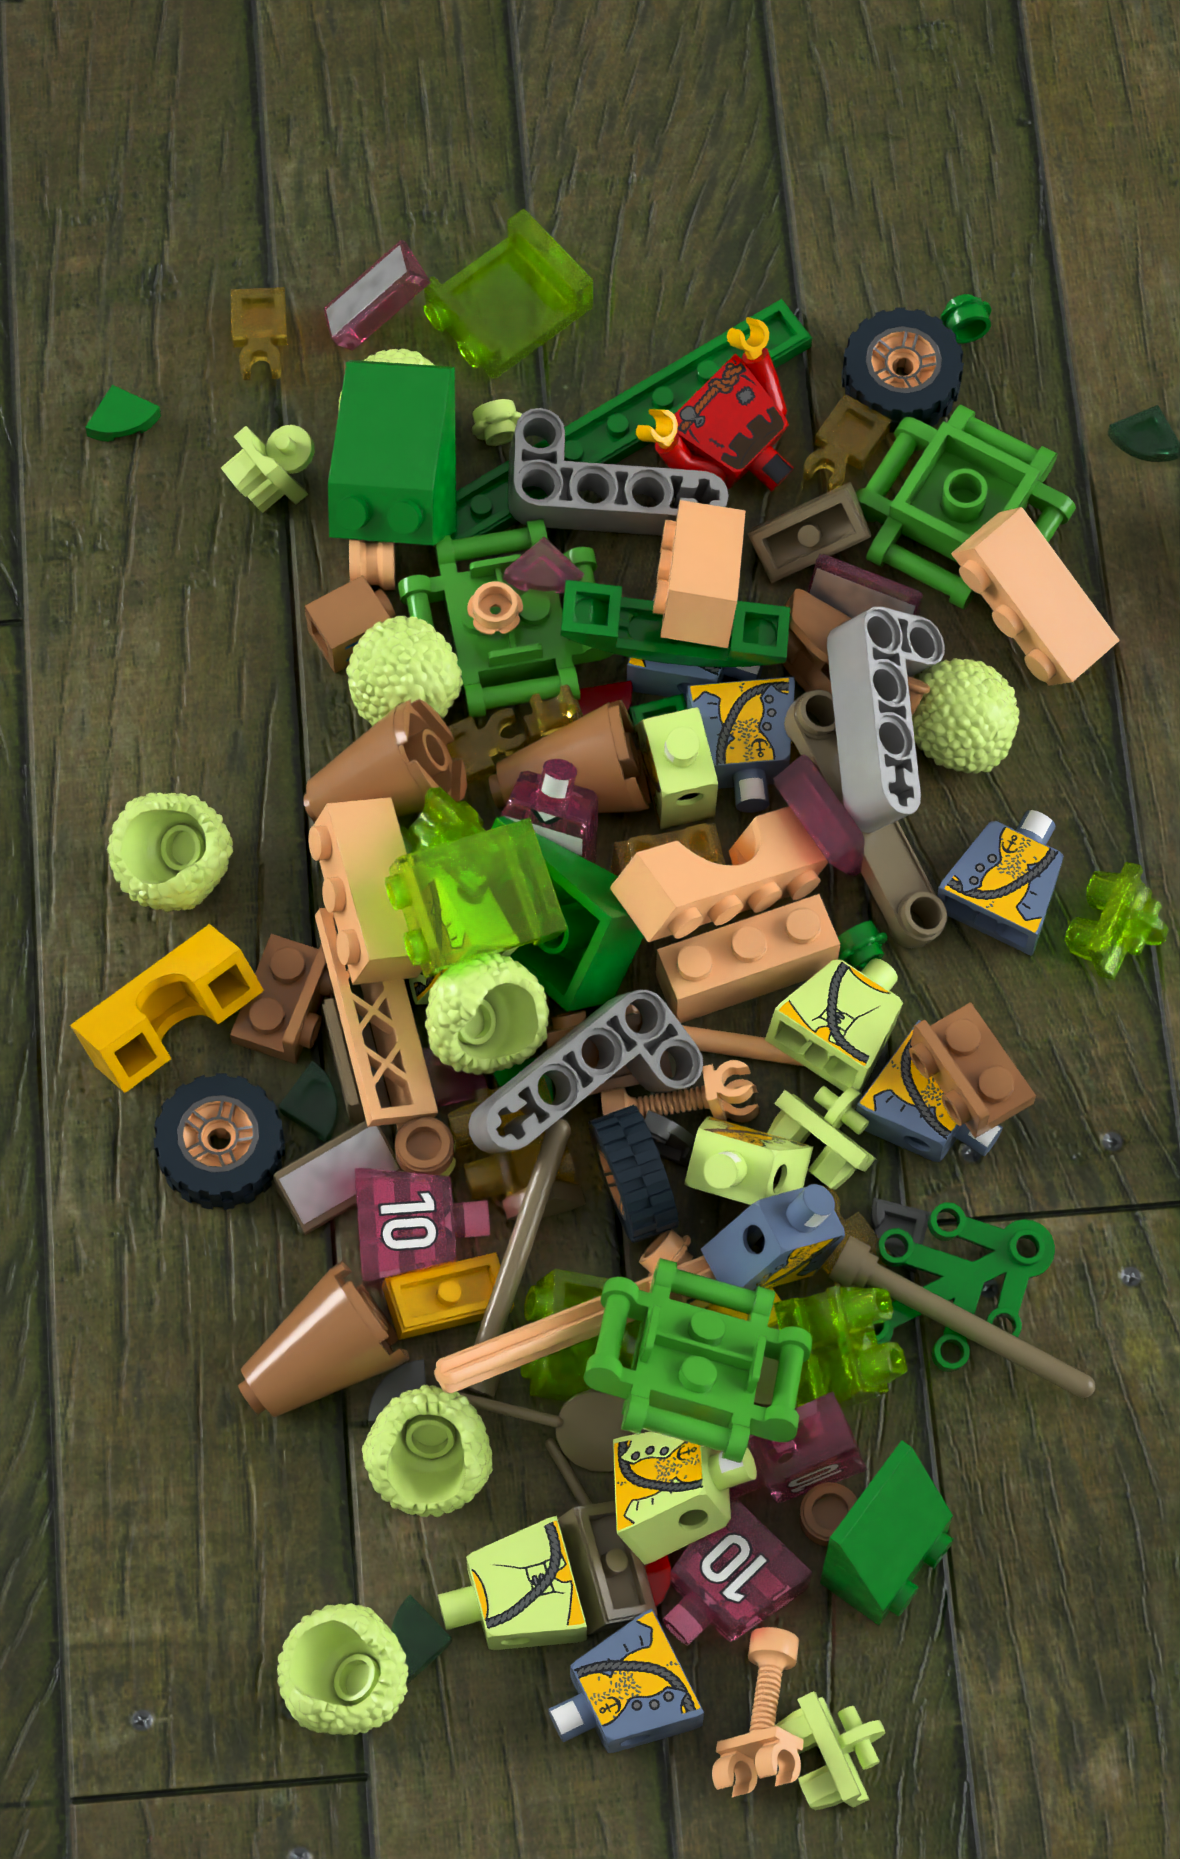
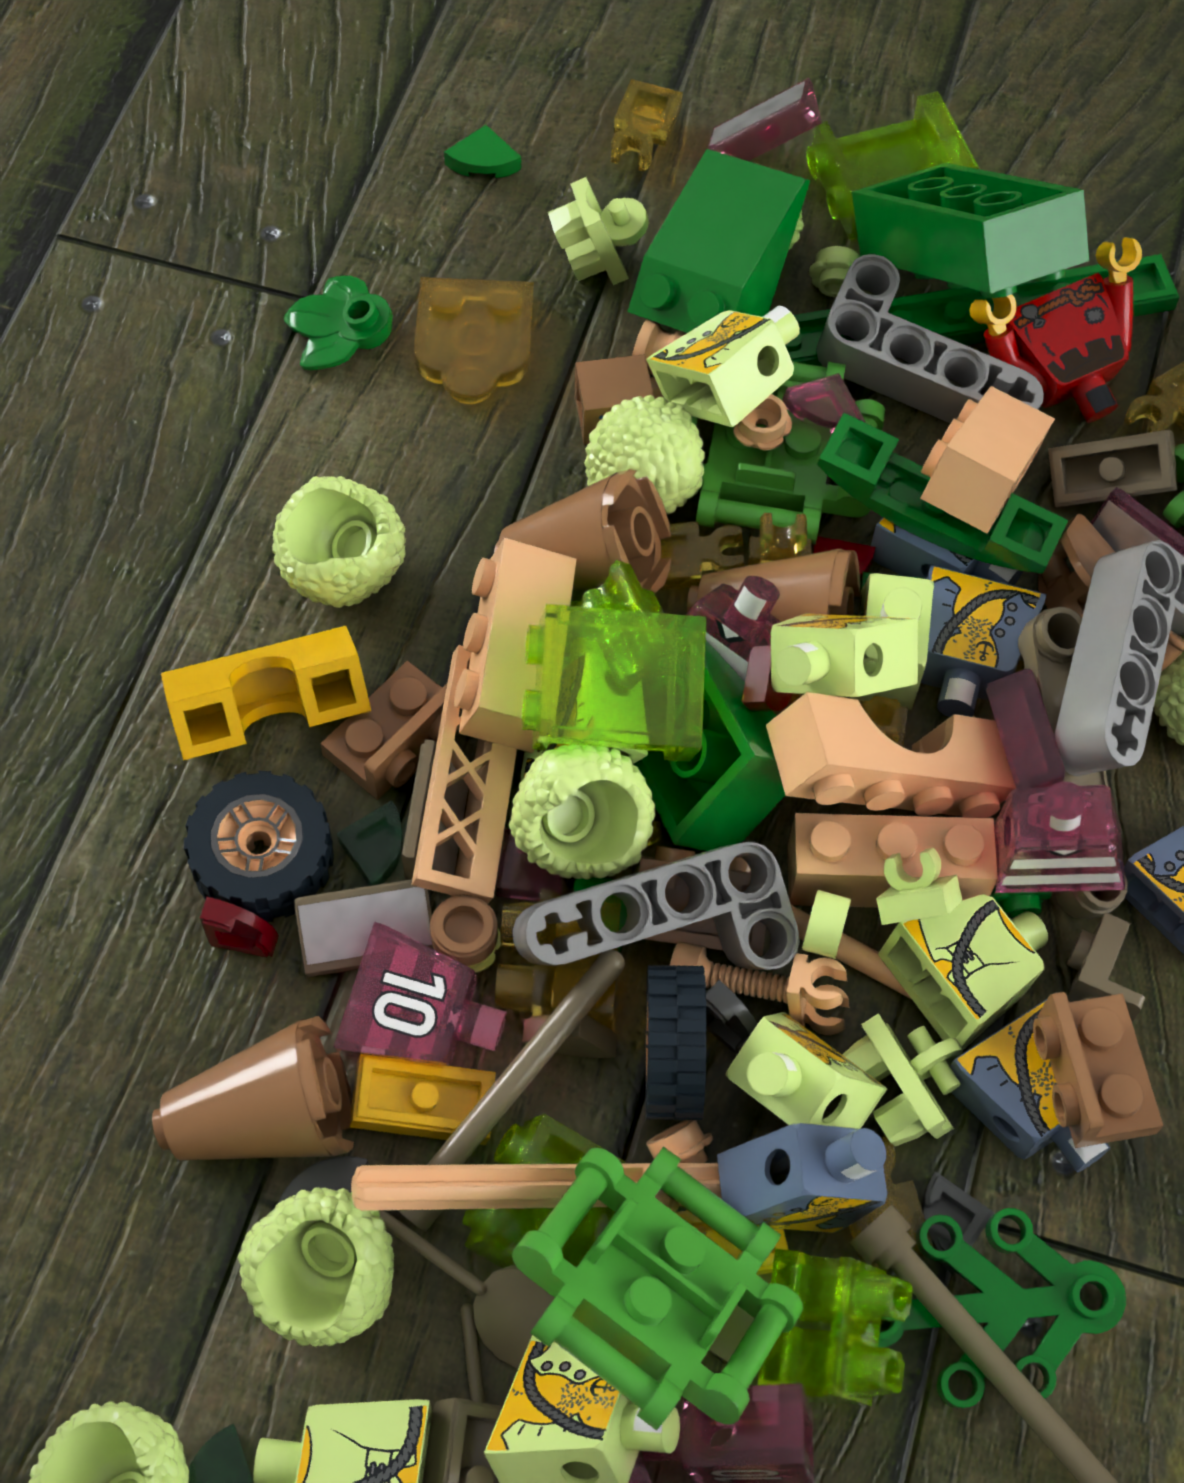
camera: 20 degrees right, 5 degrees down
none -> dark red tile [200,897,279,958]
none -> green plate [283,275,393,371]
none -> clear yellow plate [414,277,534,404]
none -> yellowish green torso [646,306,800,427]
none -> tile [741,645,793,712]
none -> yellowish green torso [771,614,918,697]
none -> yellowish green beam [802,890,851,959]
none -> green brick [852,163,1089,298]
none -> yellowish green tile [876,848,963,925]
none -> clear pink torso [994,782,1125,893]
none -> dark tan bracket [1066,912,1145,1022]

